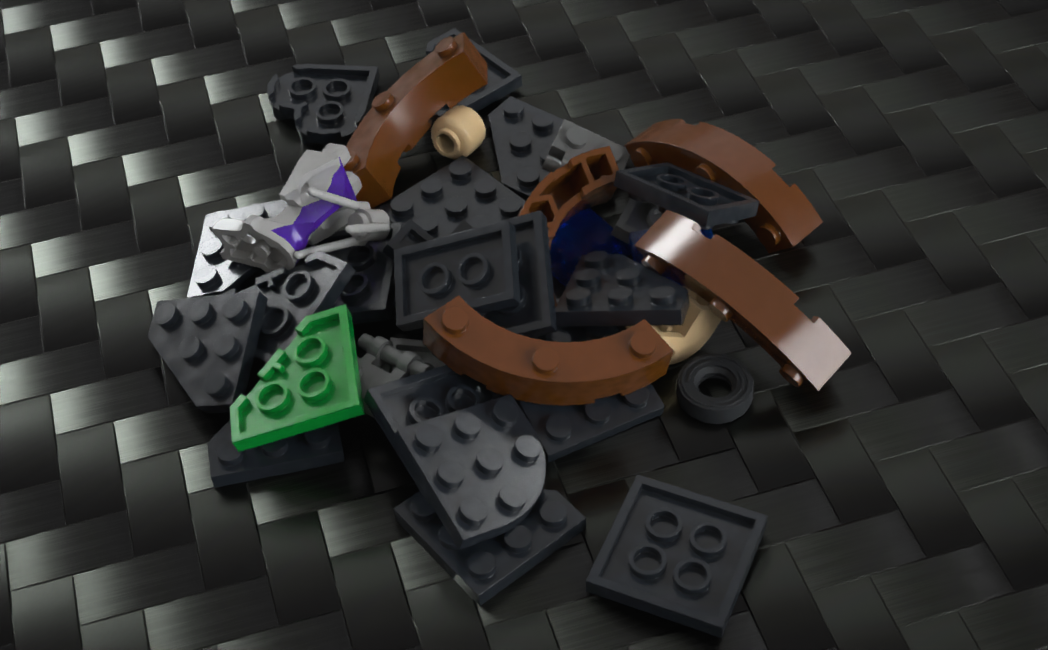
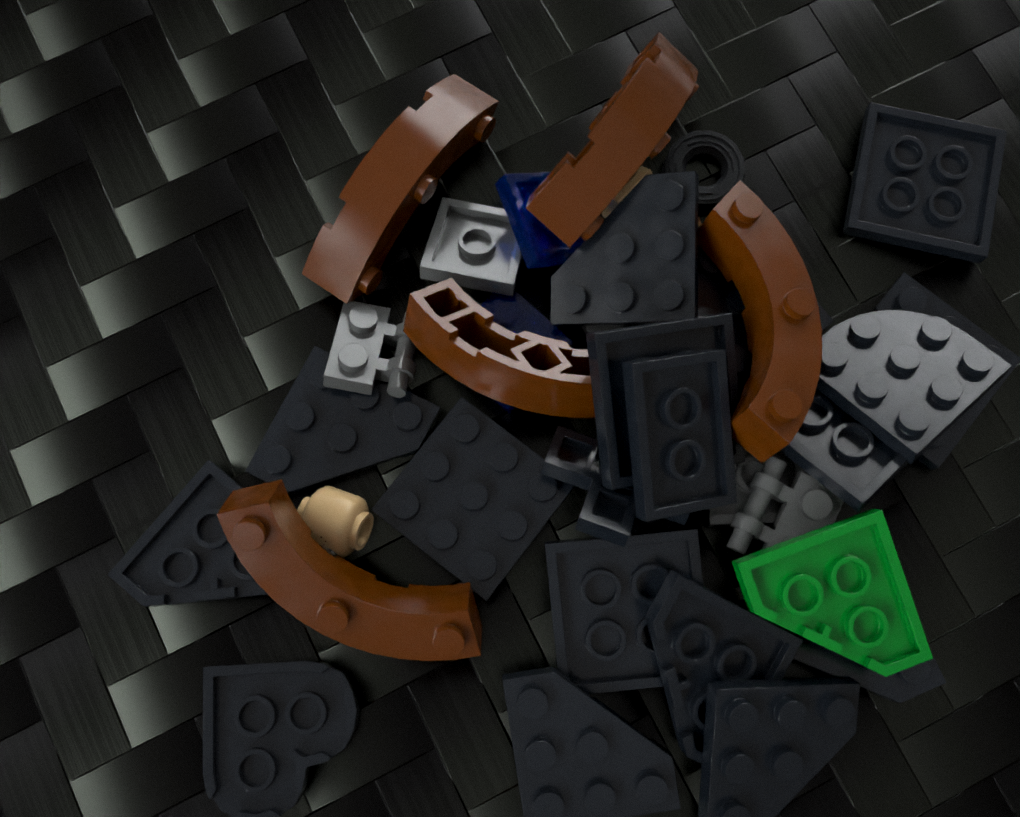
camera: 100 degrees left, 30 degrees up
light grey hips [211,143,363,274] -> none
light grey plant [293,188,390,259] -> none
black plate [614,162,760,230] -> none

